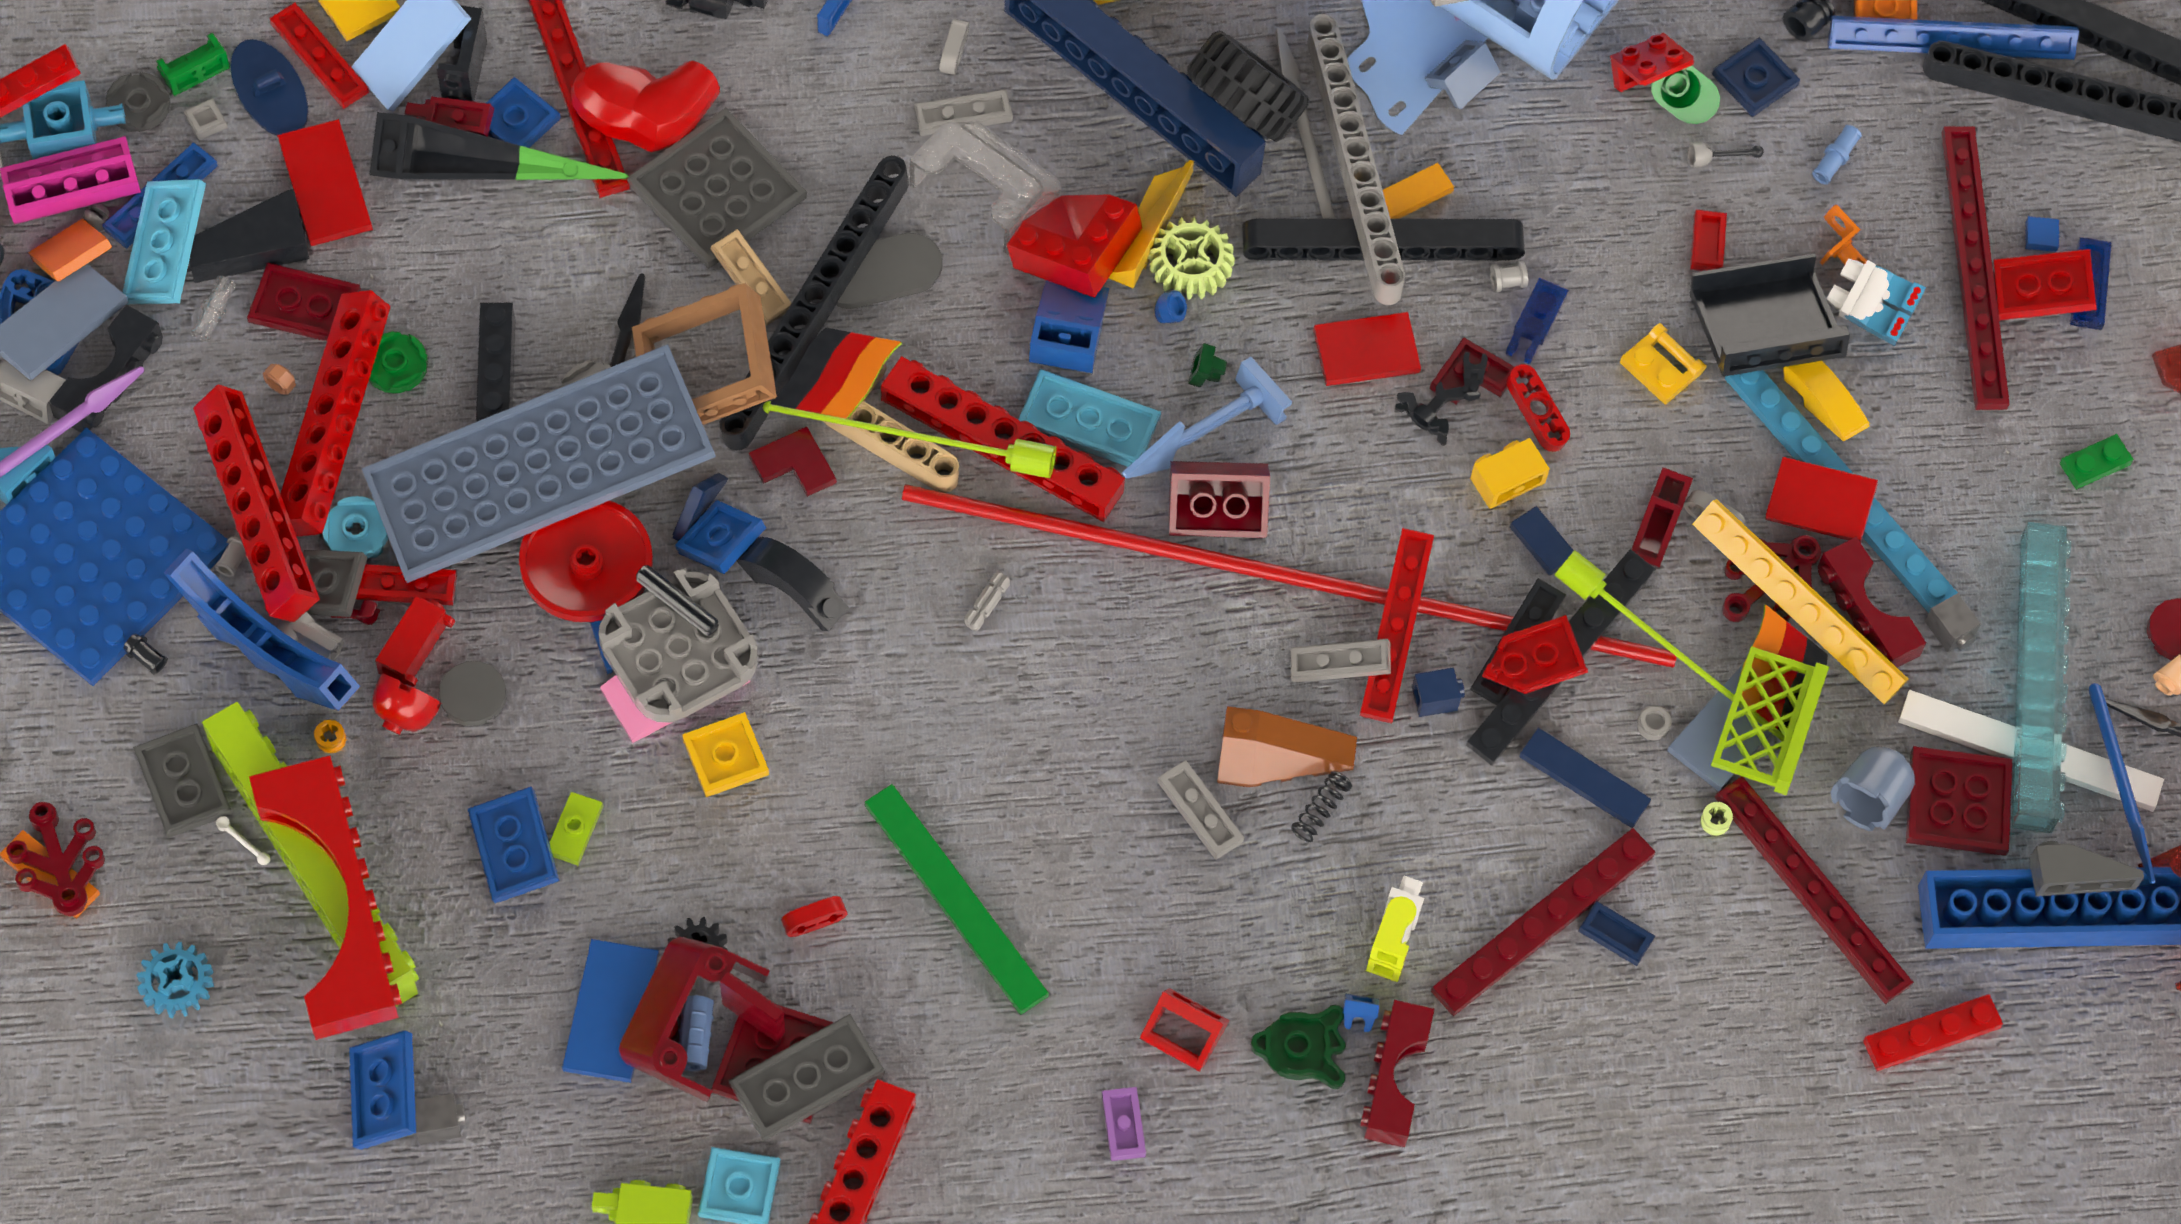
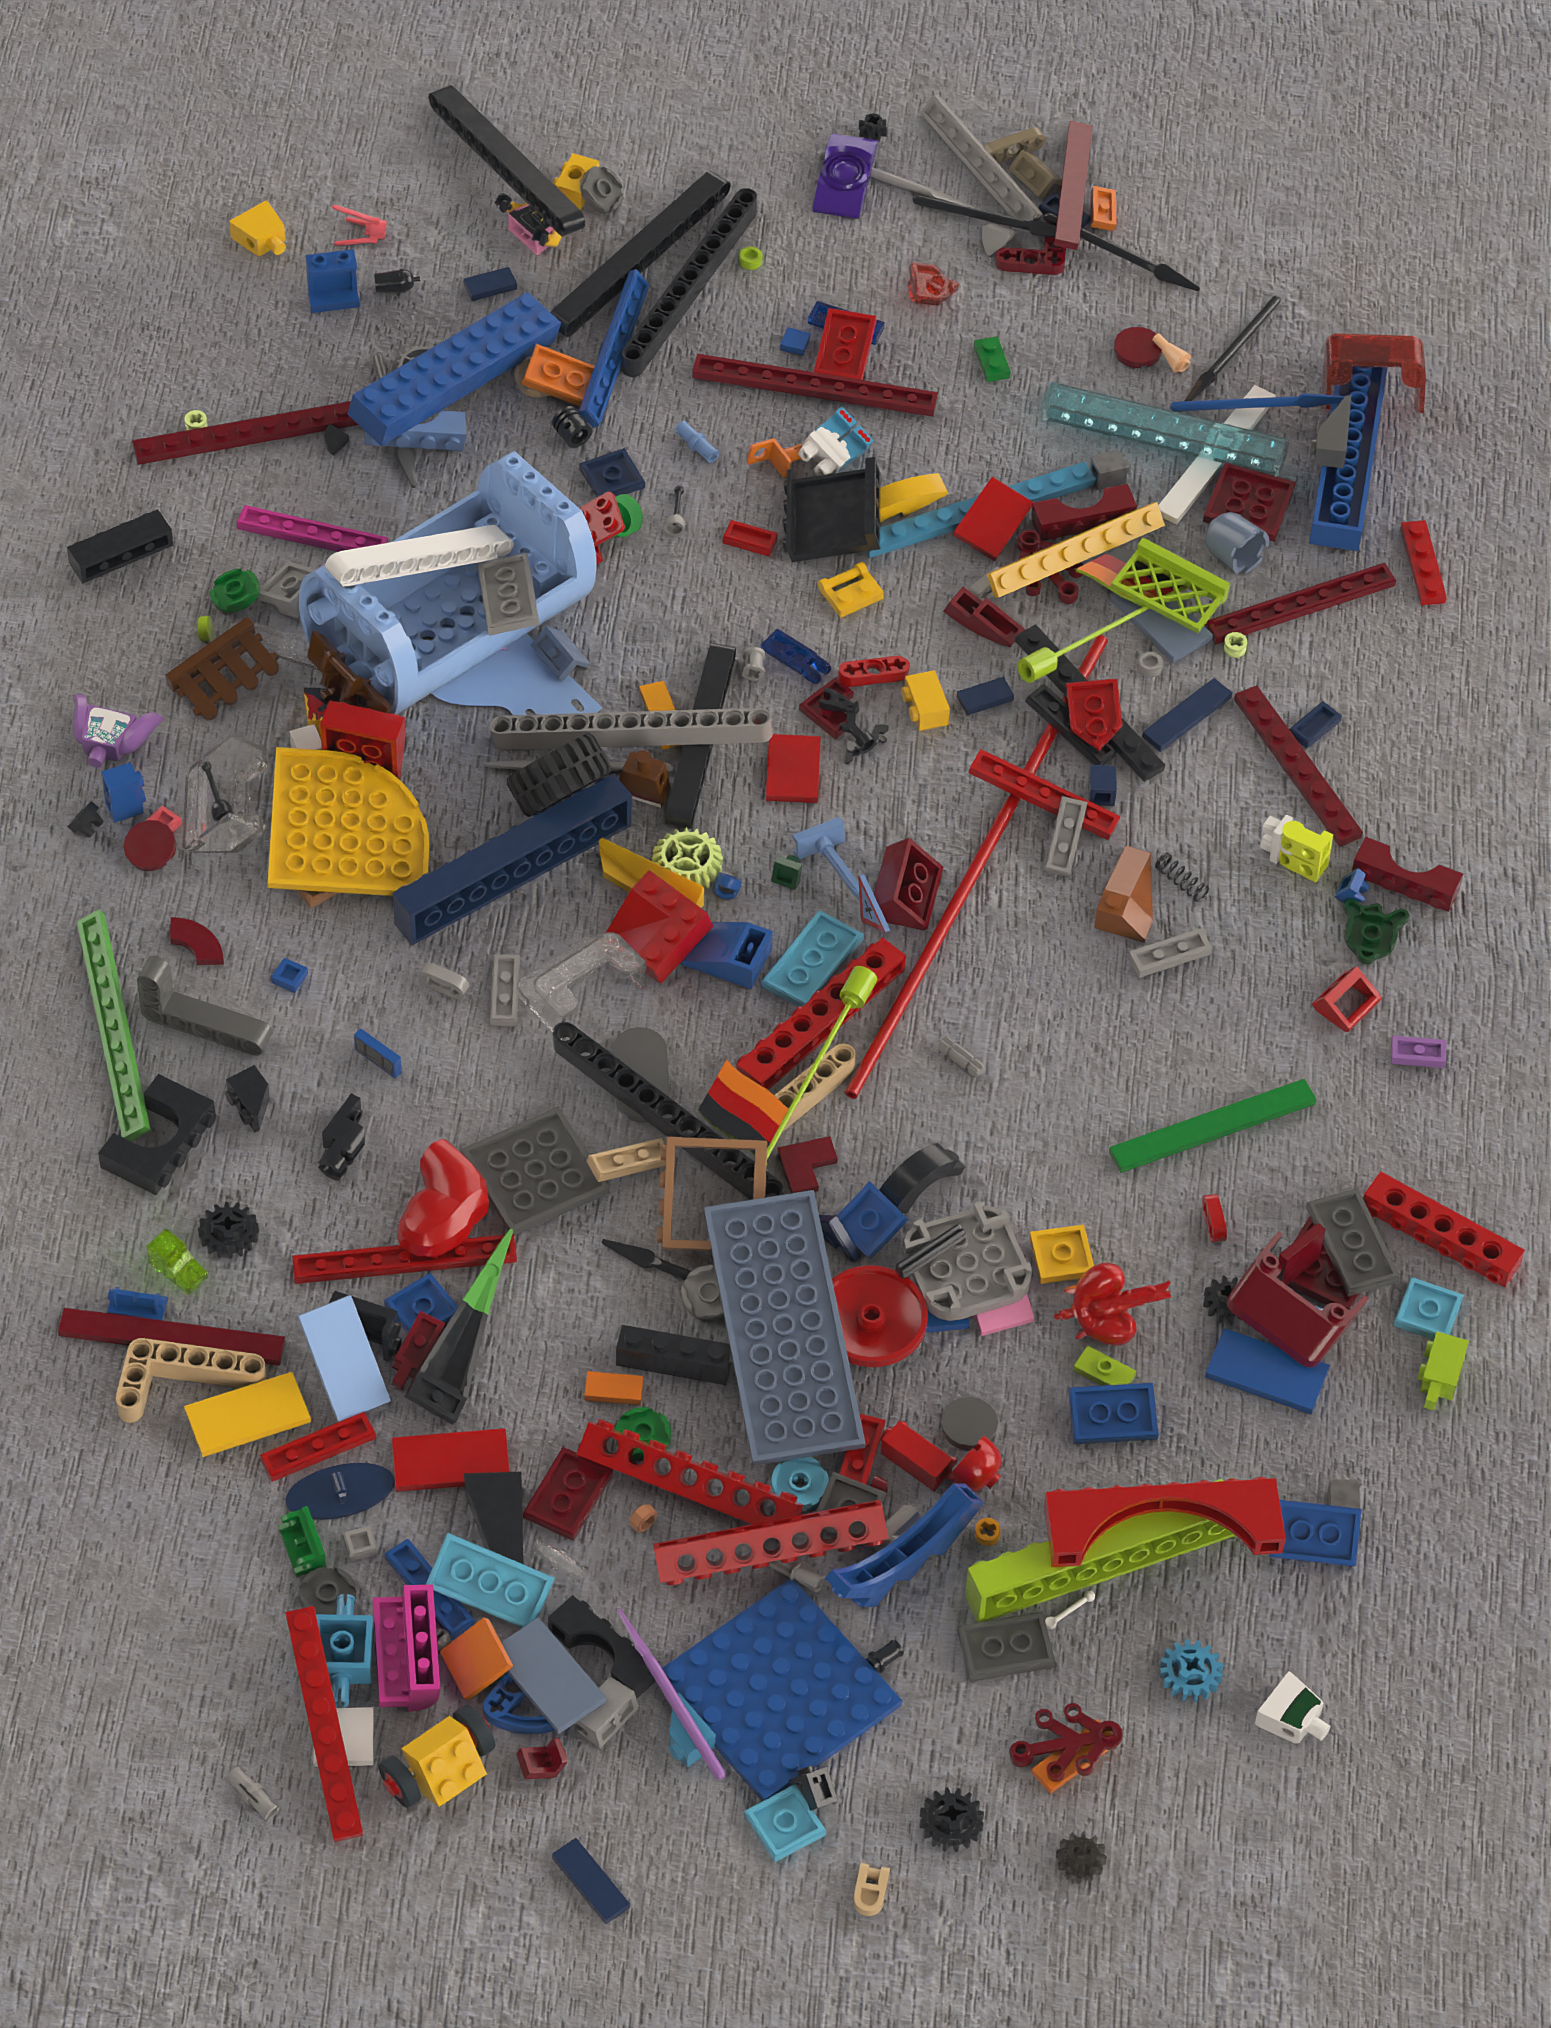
camera: 75 degrees left, 10 degrees down
none -> orange tile [584,1371,644,1405]
none -> reddish brown torso [619,750,671,808]
none -> lime tile [738,246,763,270]
none -> red hair [1054,1262,1171,1346]
none -> white torso [1255,1671,1331,1744]

